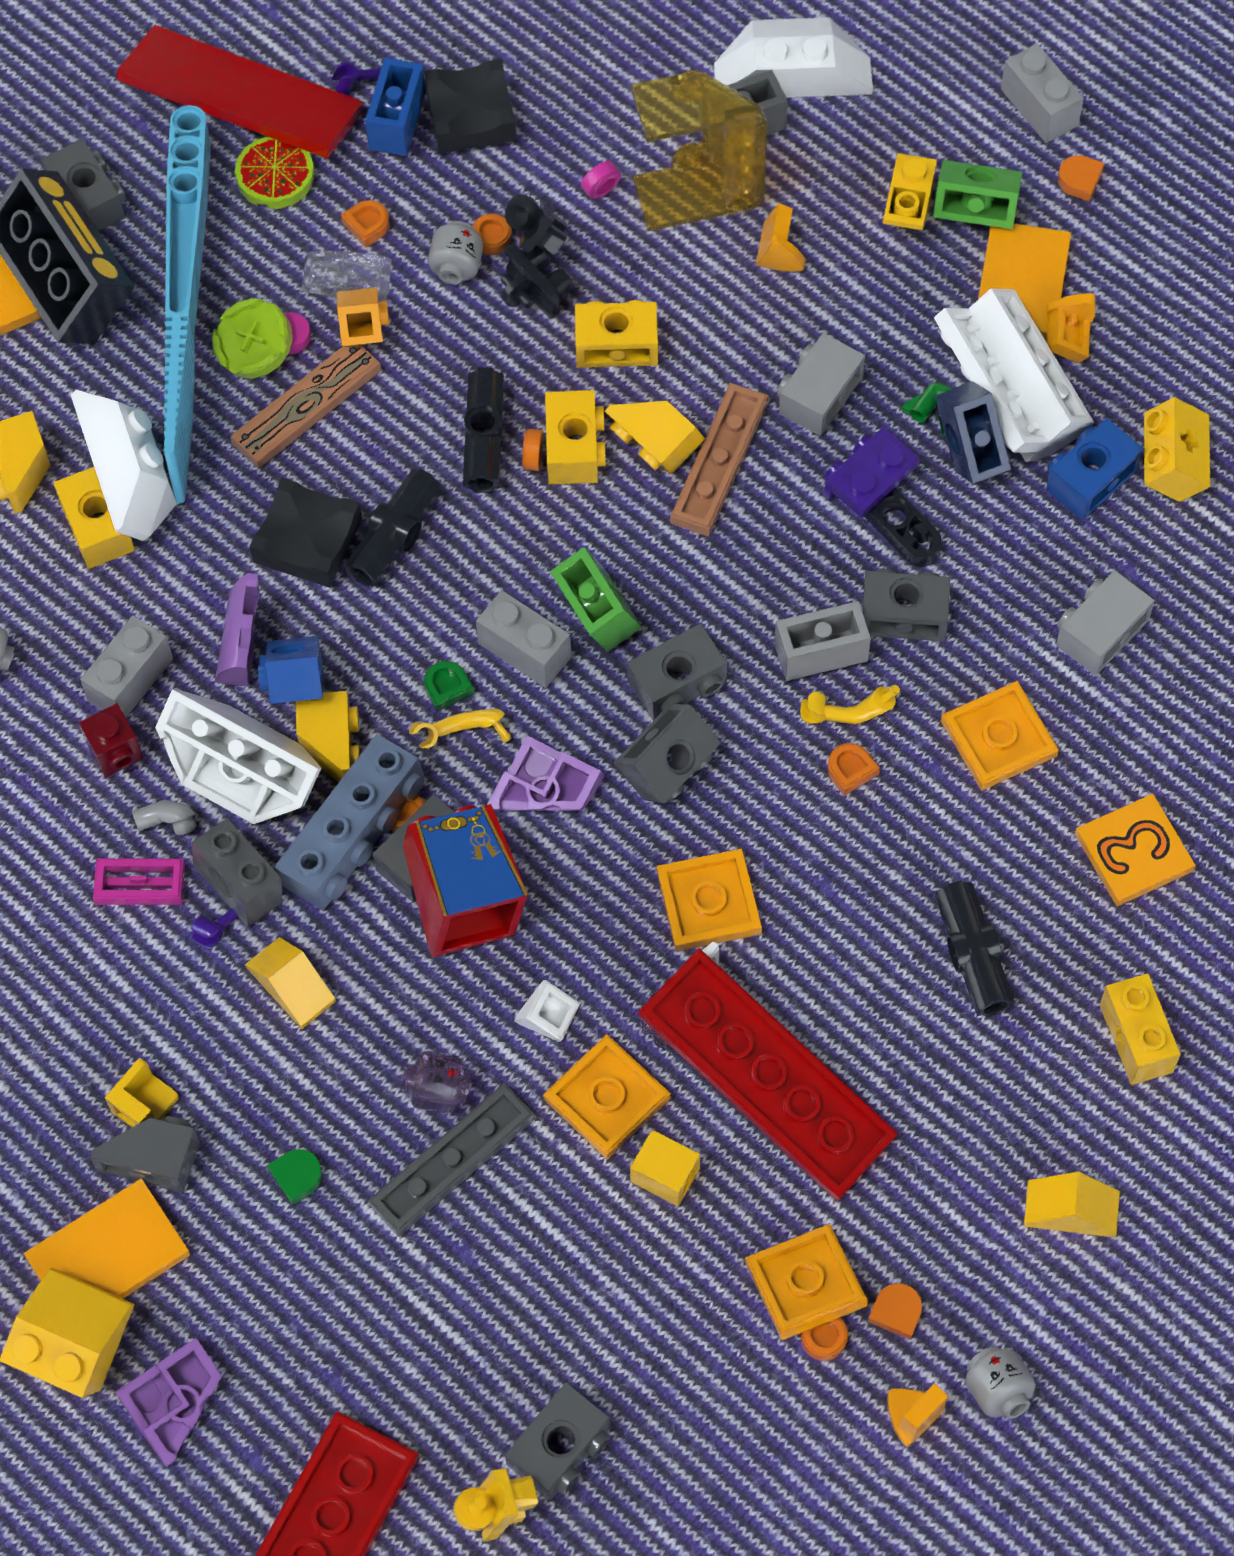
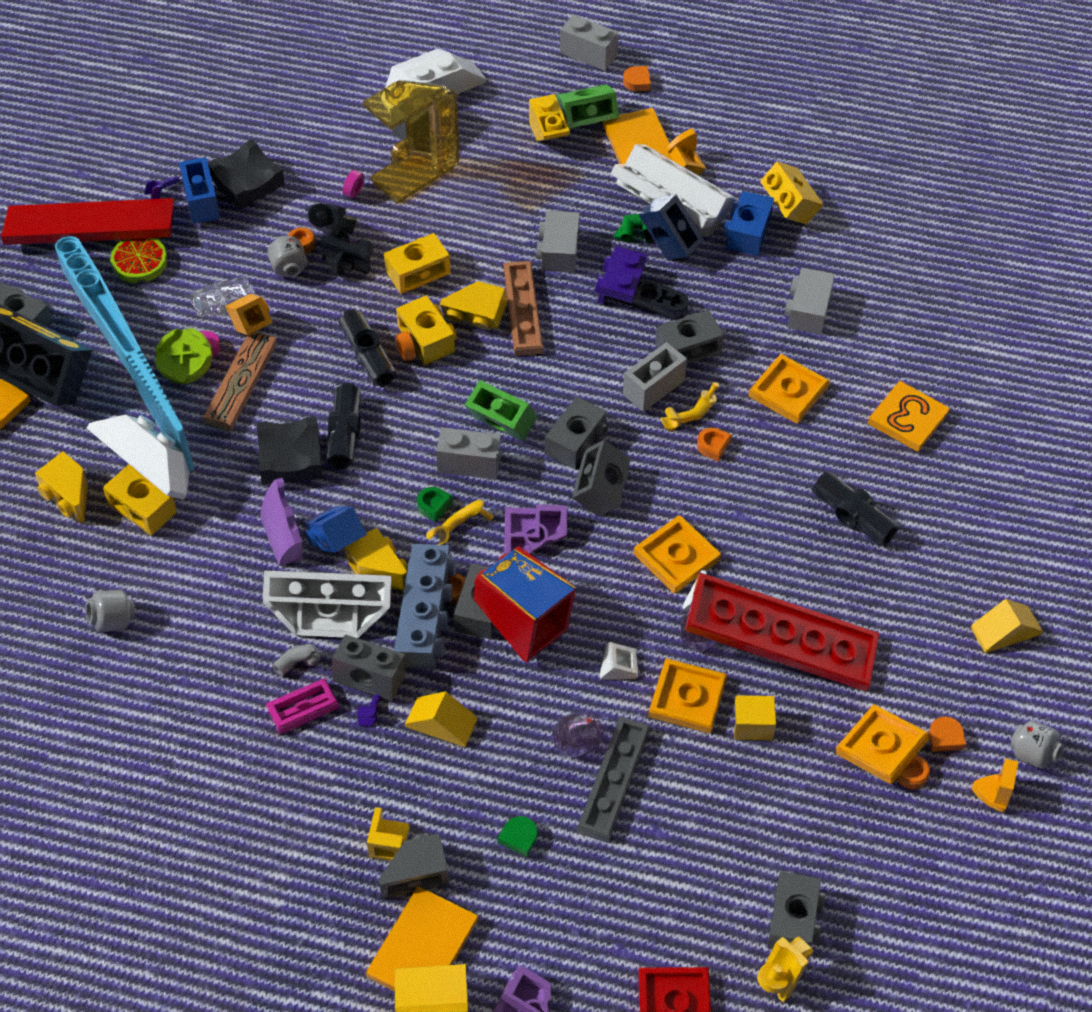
camera: 30 degrees left, 10 degrees down
dark red brick [78,703,144,778] -> none
light grey brick [80,615,173,718] -> none
orange tile [341,200,389,248] -> none
light orange tile [756,203,806,272] -> none
yellow brick [1100,973,1181,1085] -> none

